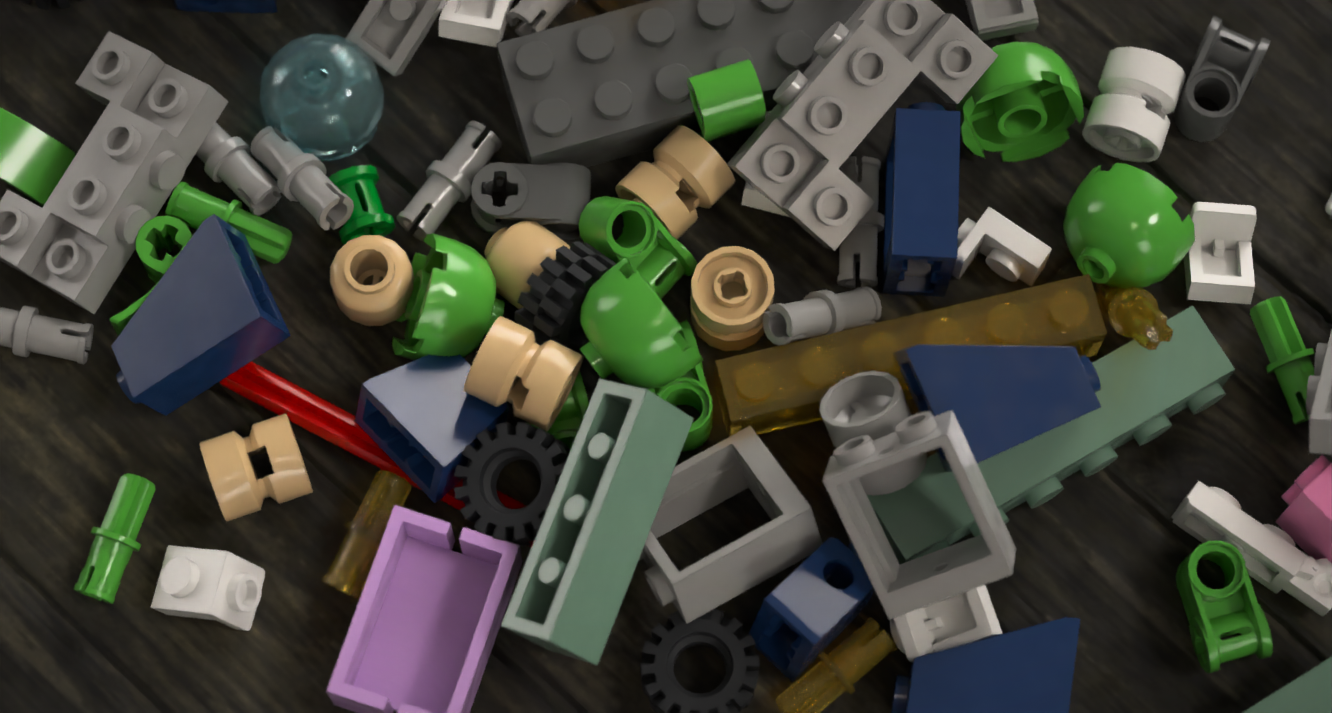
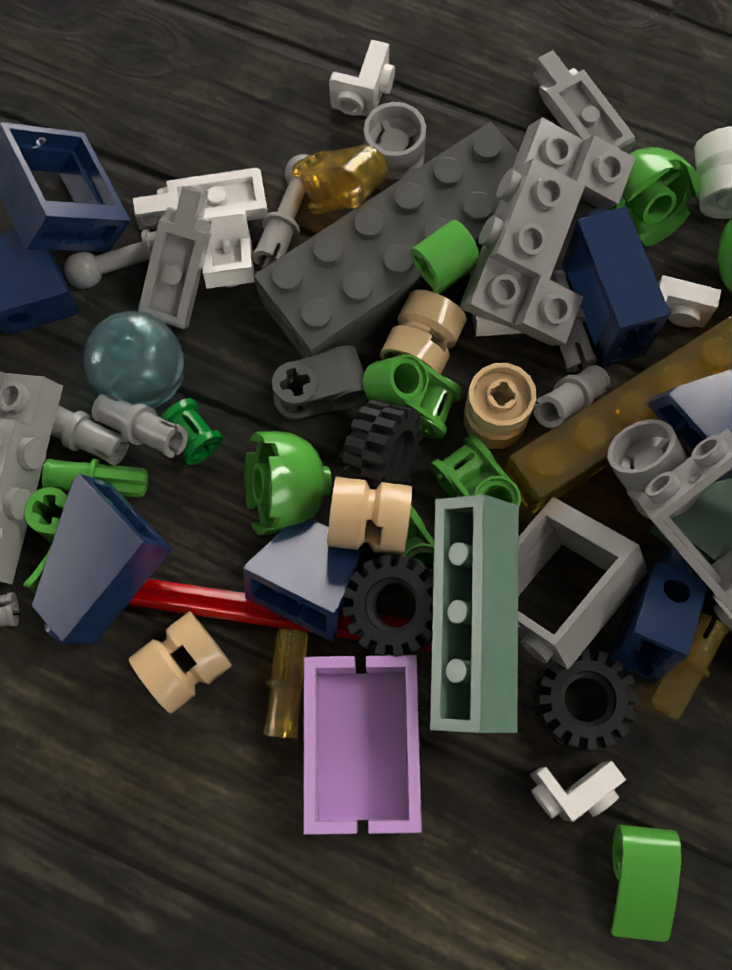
camera: 15 degrees left, 0 degrees up
bright green axle [73,473,156,604] -> none
white bracket [151,545,265,631] -> none
tan head [330,235,414,326] -> none
light grey pin [397,121,502,241] -> none
tan head [485,221,570,309] -> none
bright green cylinder [579,258,703,389] -> none

